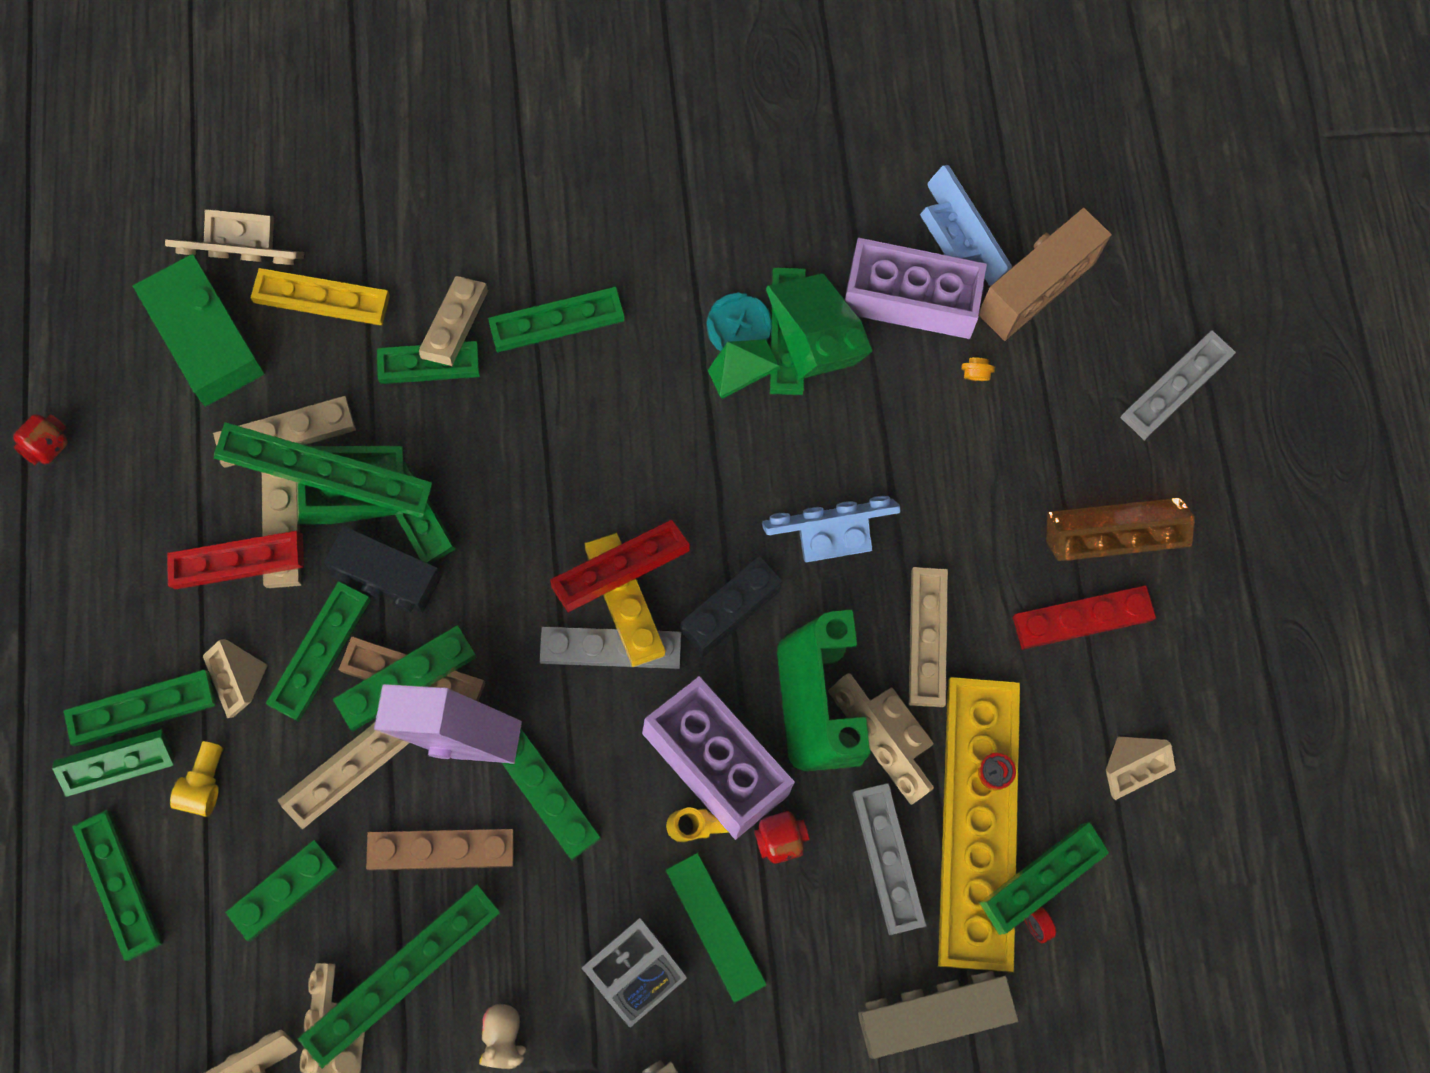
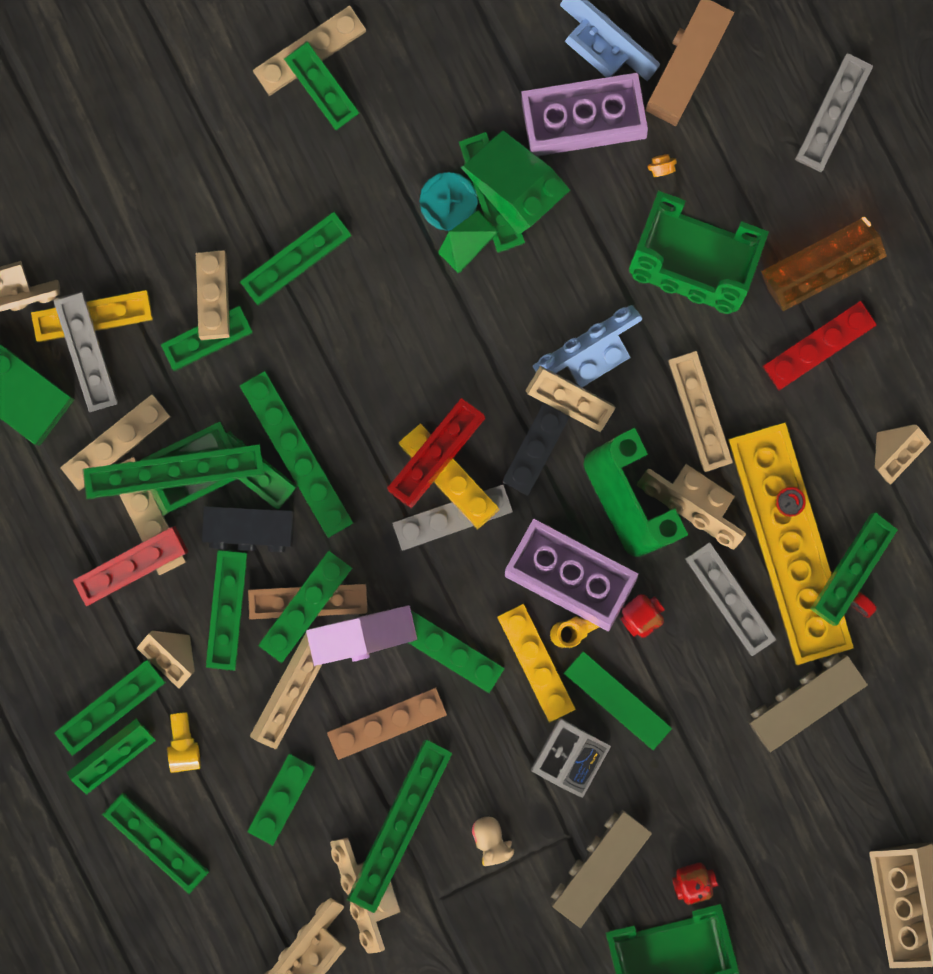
camera: 15 degrees left, 15 degrees up
none -> light grey plate [54,291,118,412]
none -> green plate [240,371,354,538]
none -> tan plate [253,6,366,96]
none -> green plate [283,41,359,130]
none -> yellow plate [497,604,576,723]
none -> tan plate [525,366,616,432]
none -> green windscreen [629,190,769,314]

